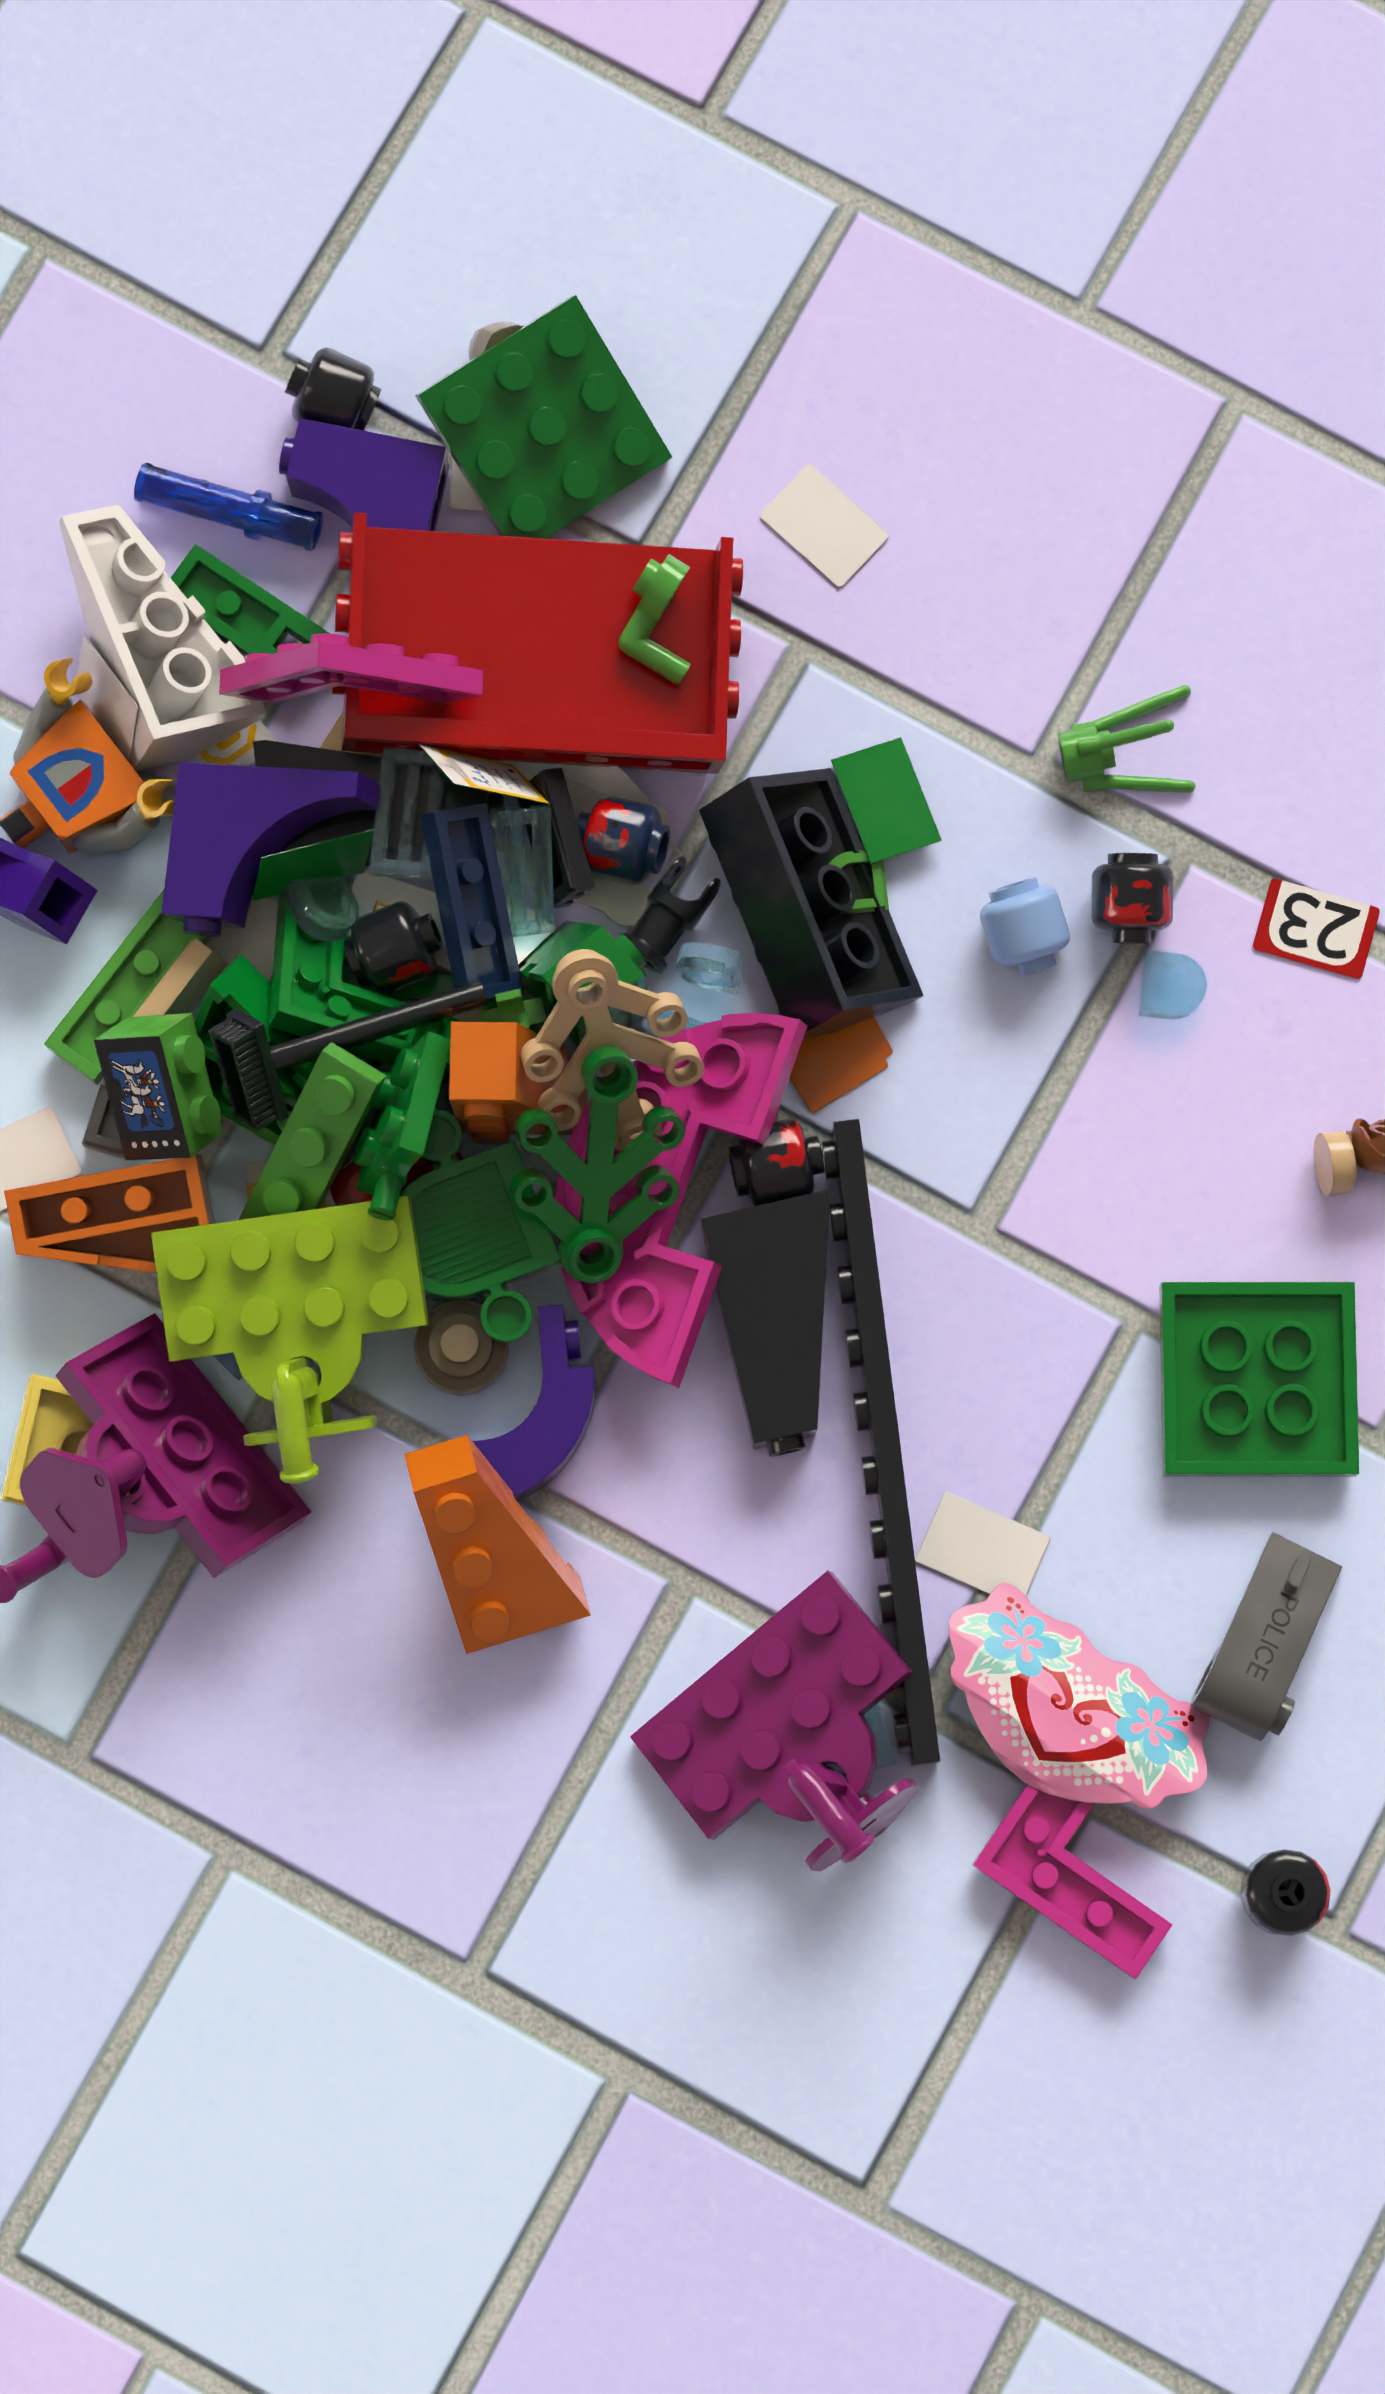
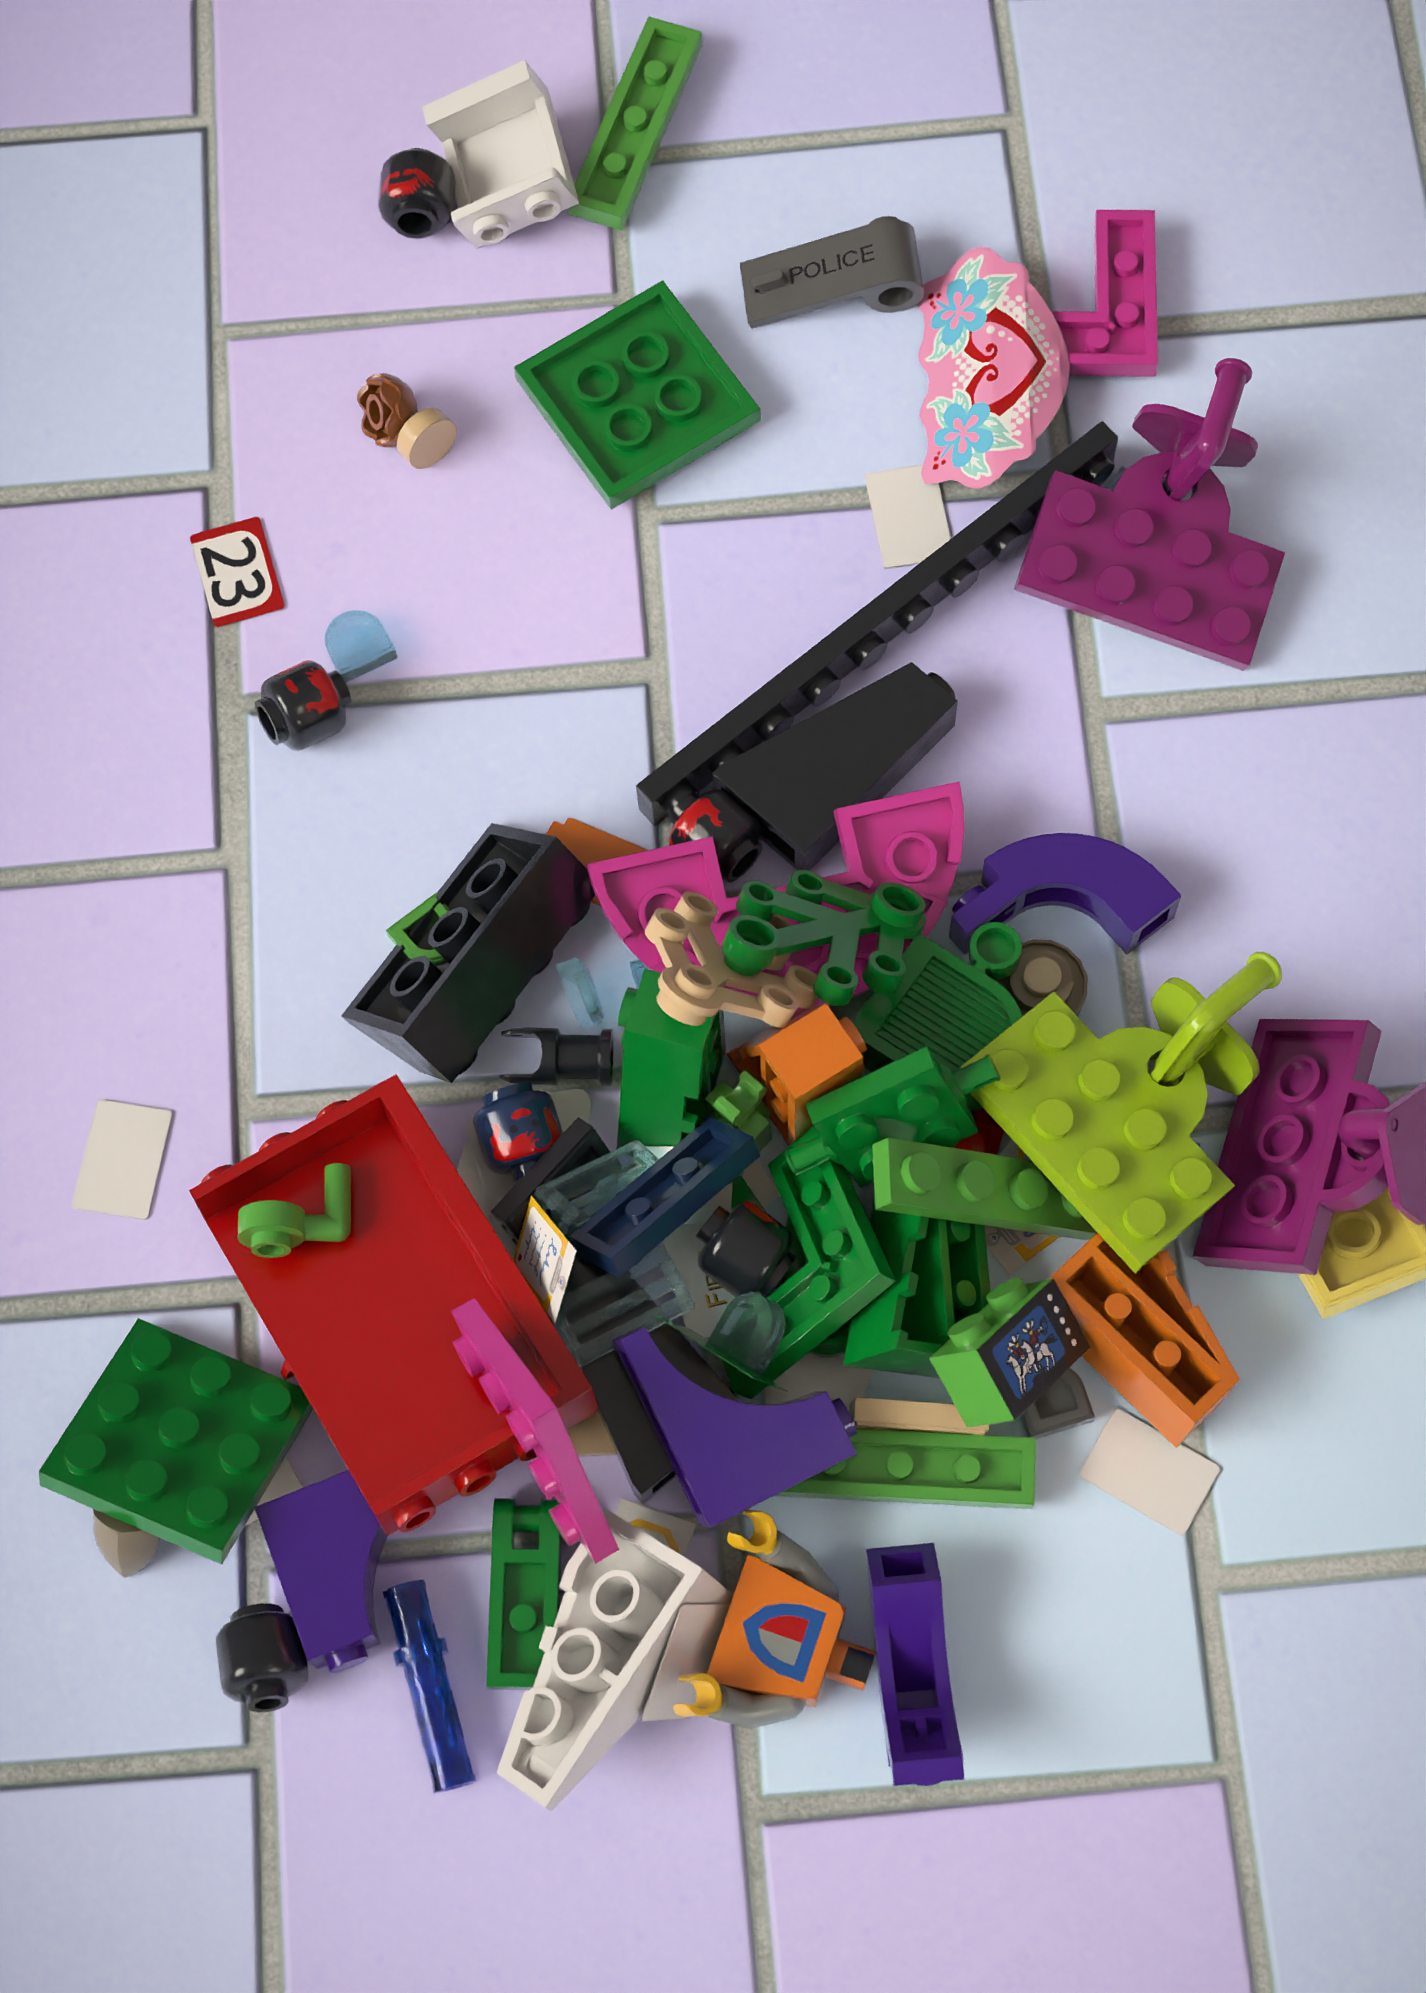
camera: 120 degrees left, 10 degrees down
black piece [208,981,488,1131] -> none
orange wedge [404,1435,591,1654] -> none
green sticker [831,737,942,864] -> none
light blue head [980,877,1070,975] -> none
bright green plant [1058,685,1195,793] -> none
black head [1240,1849,1331,1936] -> none

